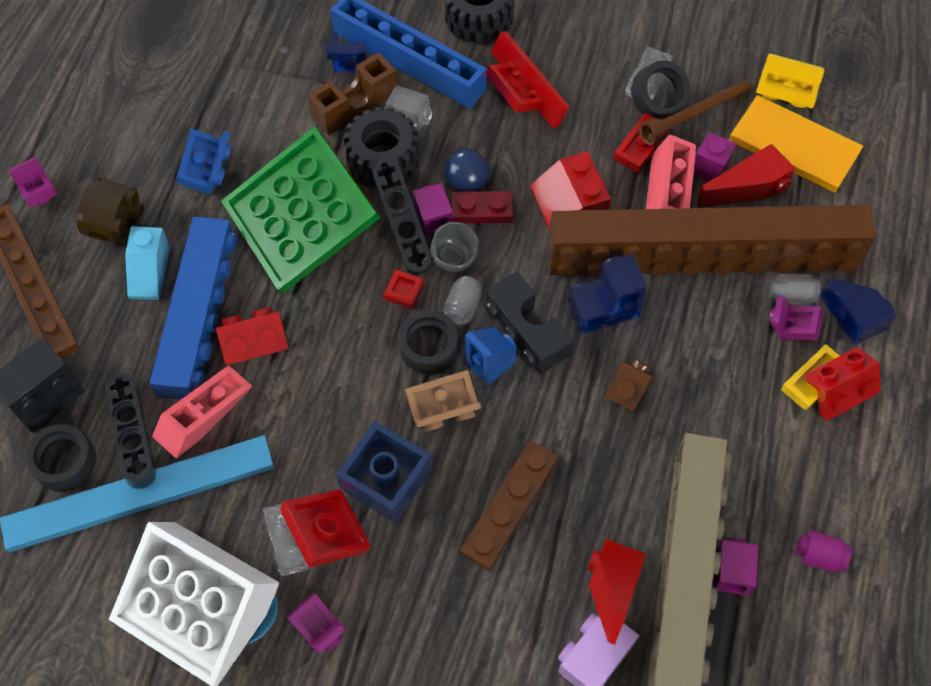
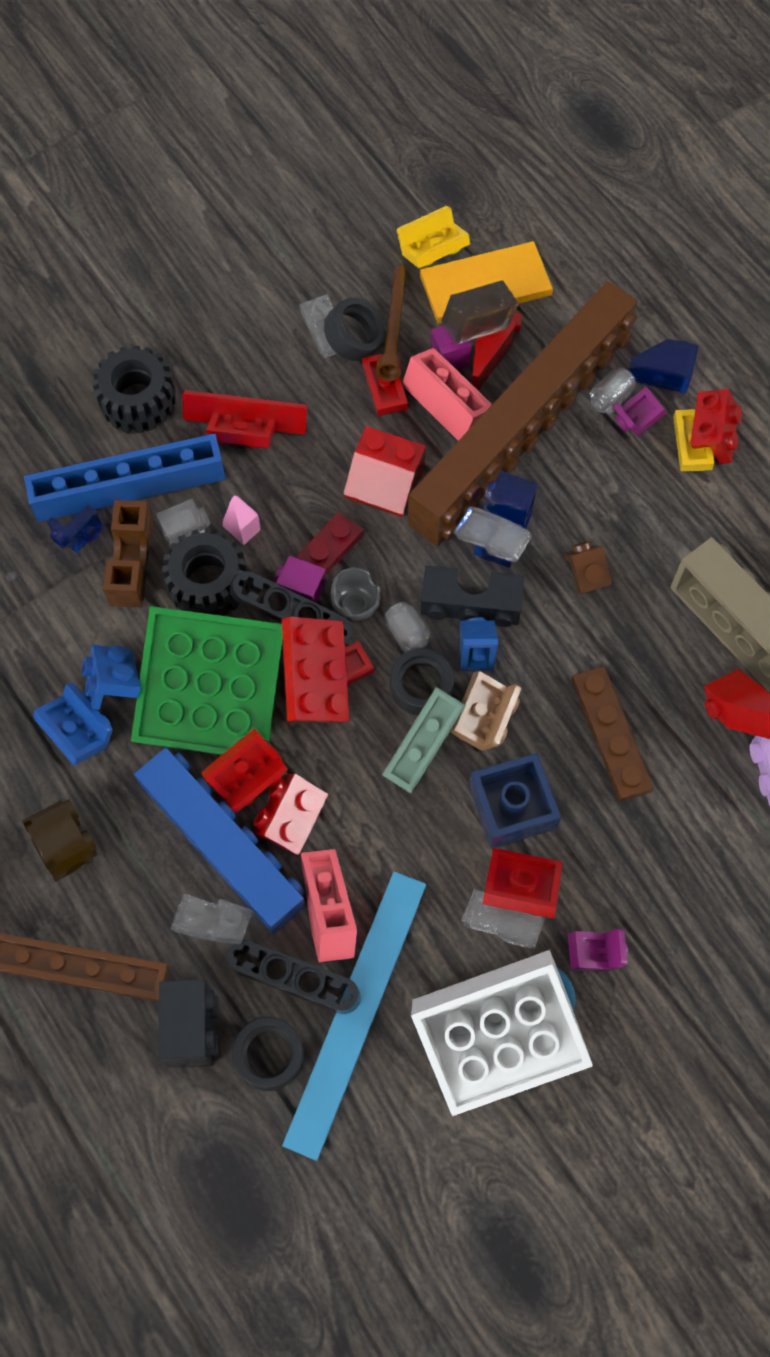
camera: 50 degrees left, 5 degrees up
medium azure slope [125,226,171,300] -> none
dark blue hair [443,149,490,192] -> none
none -> blue bracket [82,644,141,710]
none -> clear slope [171,894,253,944]
none -> red bracket [201,728,288,813]
none -> bright pink slope [223,496,260,545]
none -> red plate [282,617,349,723]
none -> sand green tile [382,687,466,793]
none -> clear smoke brick [441,280,519,344]
none -> clear slope [454,506,532,562]

